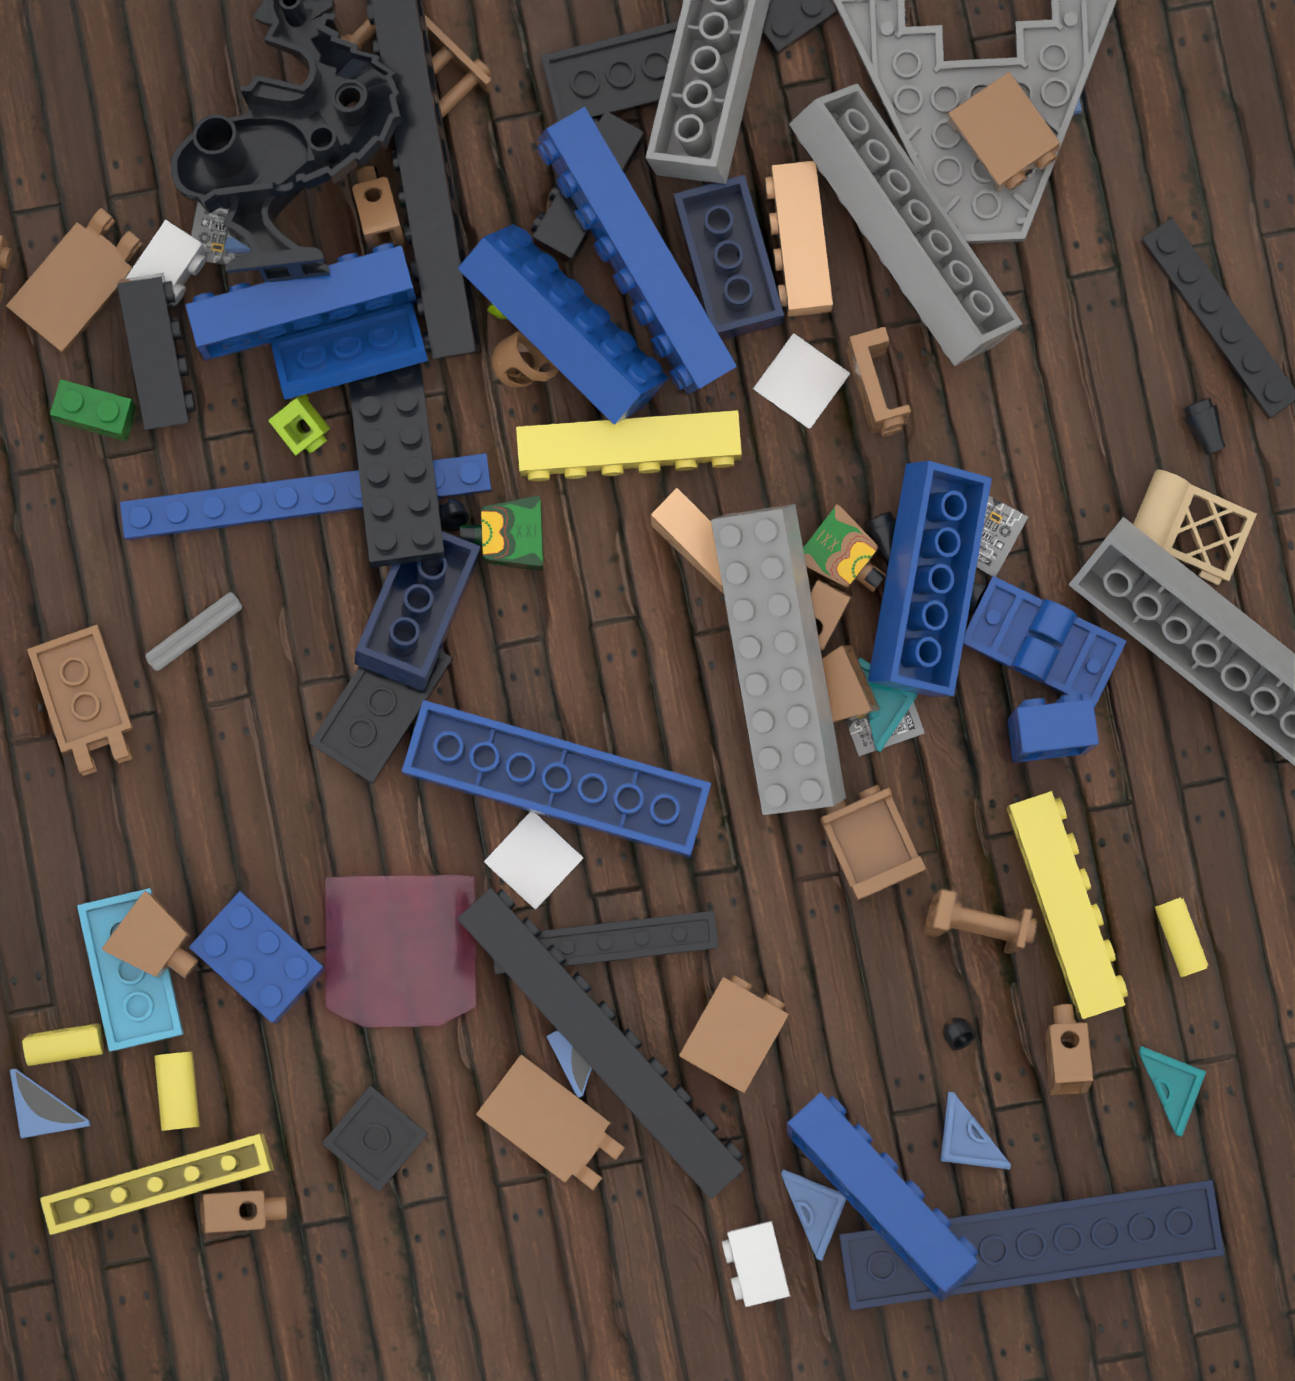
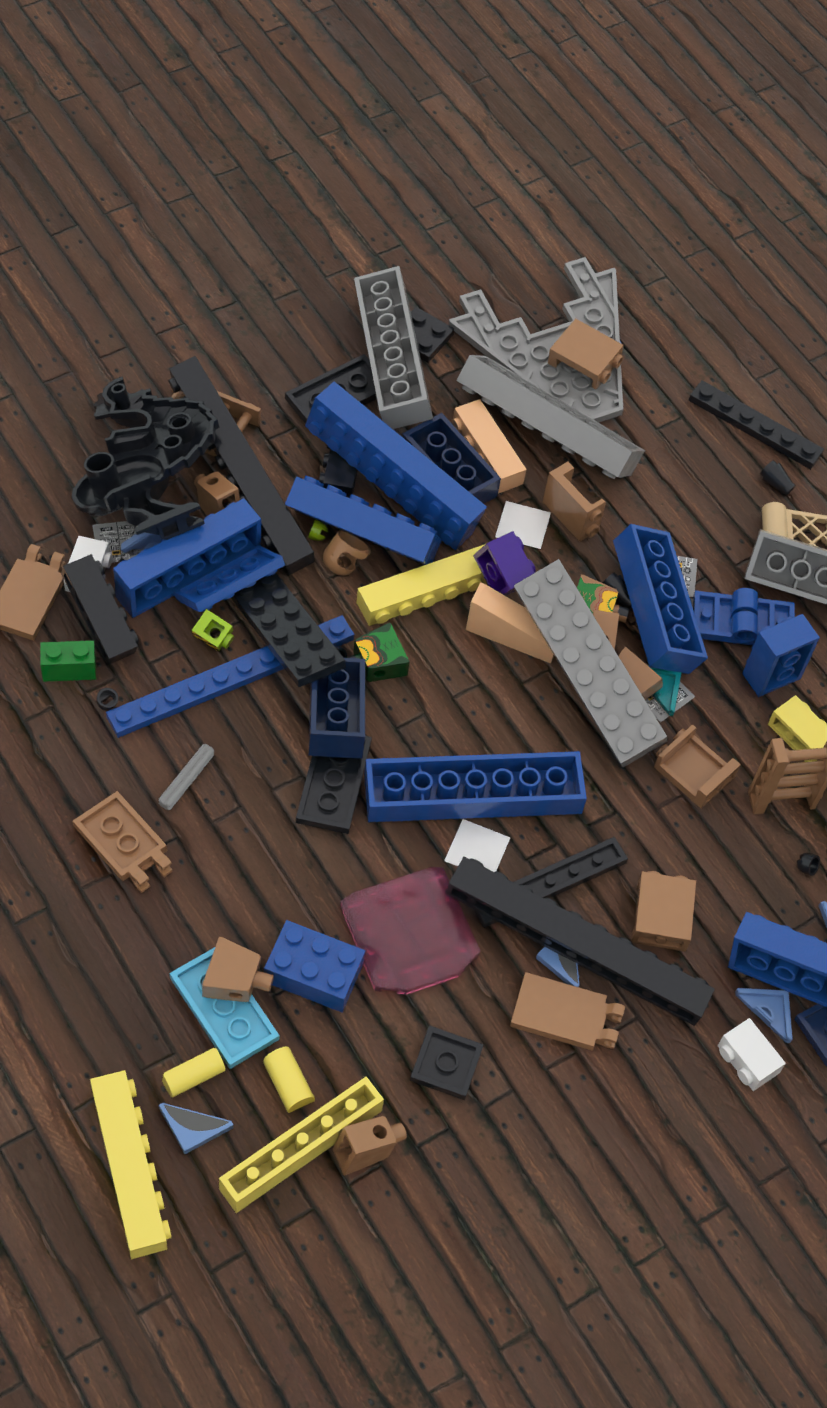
camera: 30 degrees left, 25 degrees down
none -> black hinge [96,688,118,711]
none -> dark purple brick [473,531,536,596]

